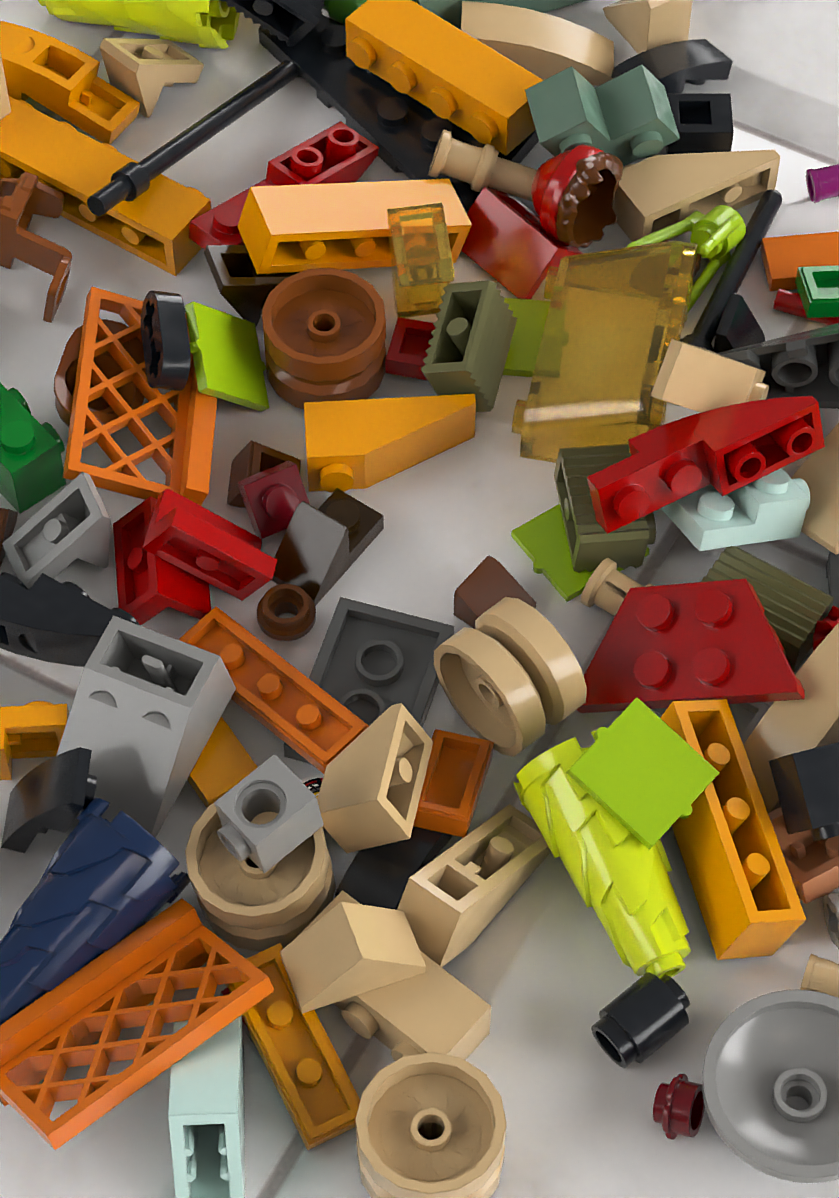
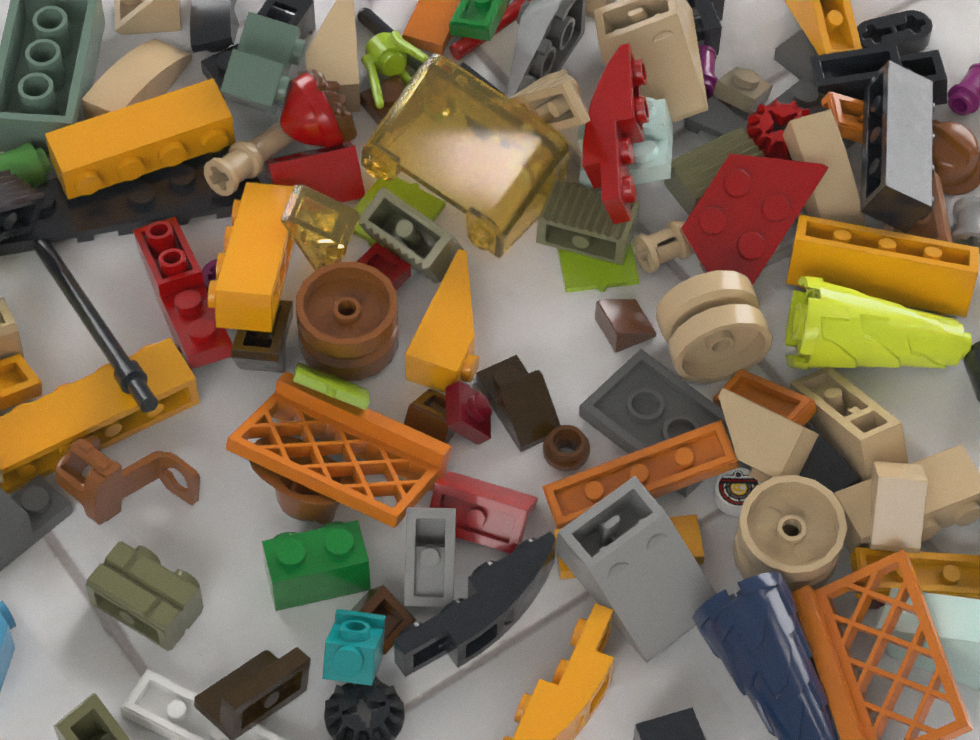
camera: 65 degrees left, 0 degrees up
black slope [1,747,97,853] -> none
black beam [141,291,191,391] -> none
red panel [142,489,277,601] -> none
light grey brick [214,754,324,874] -> none
lime piece [566,697,719,850] -> none

